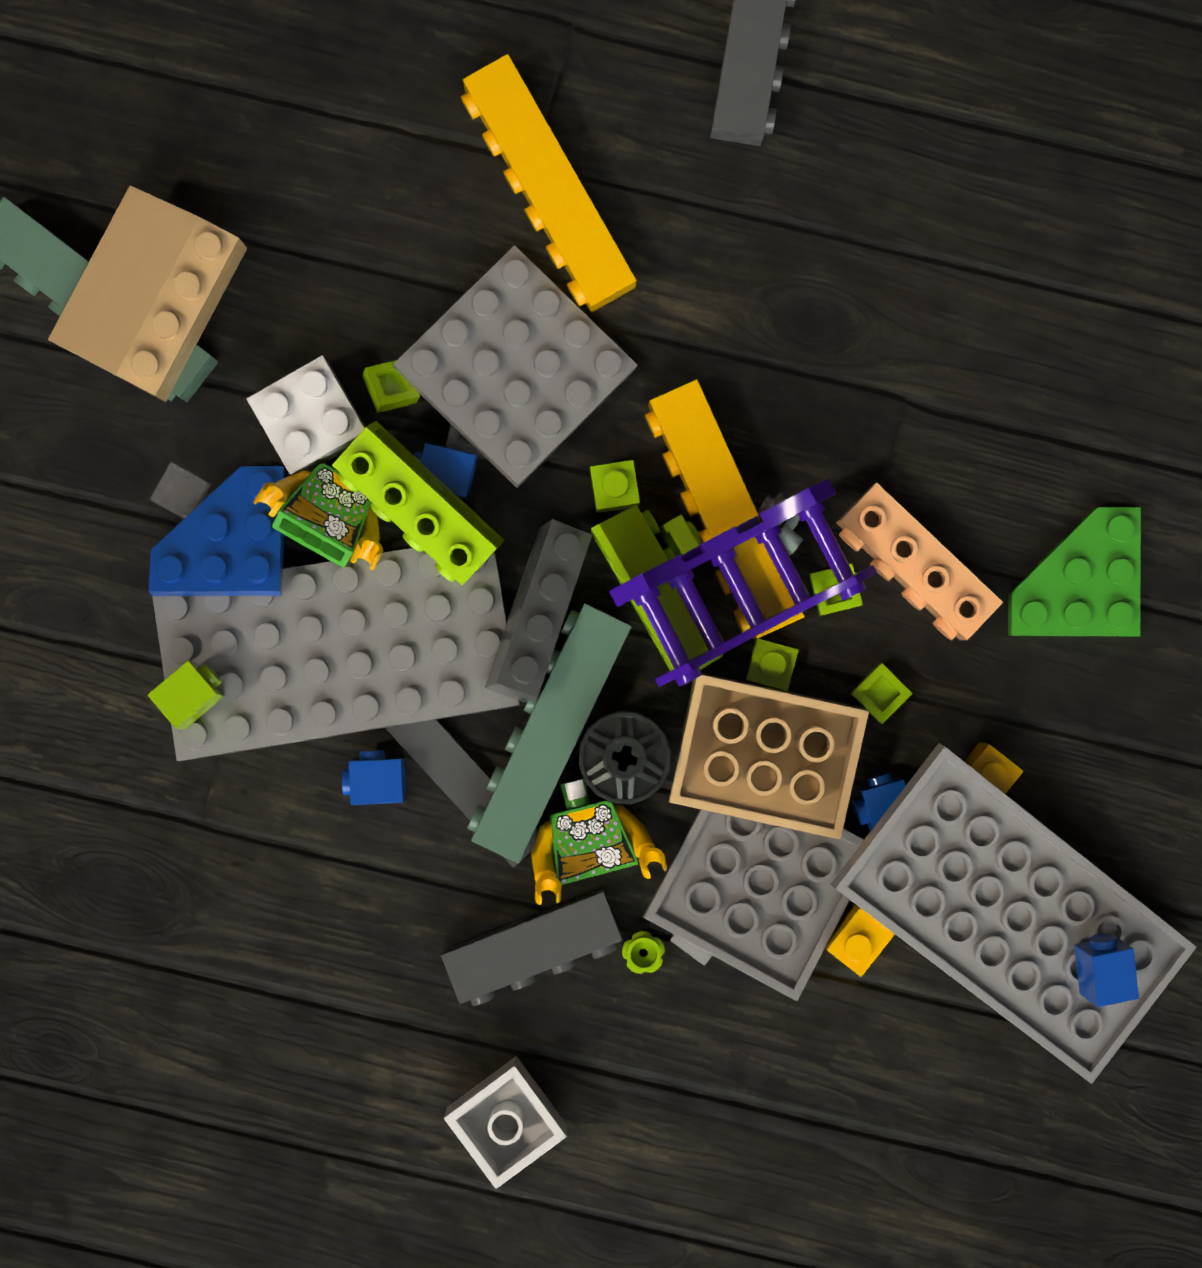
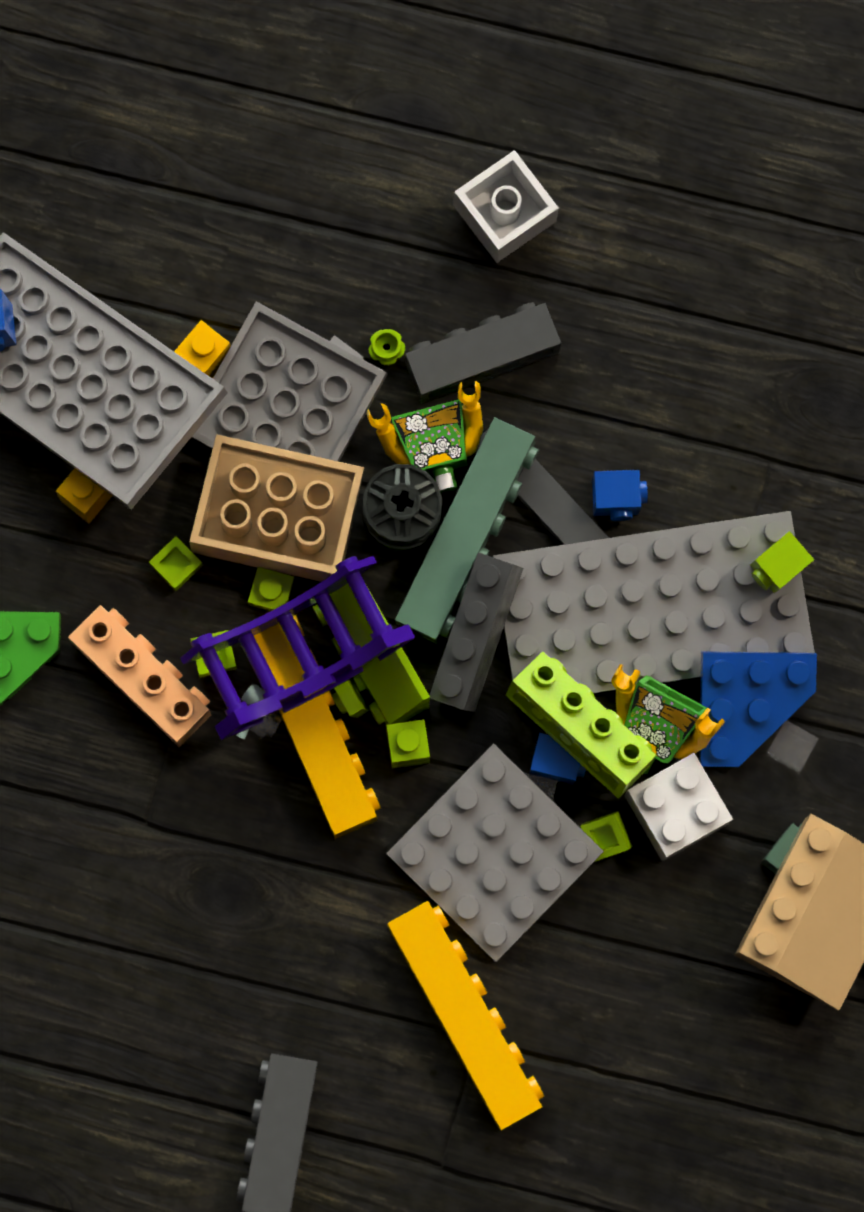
camera: 175 degrees right, 10 degrees down
blue brick [853,772,906,833] -> none

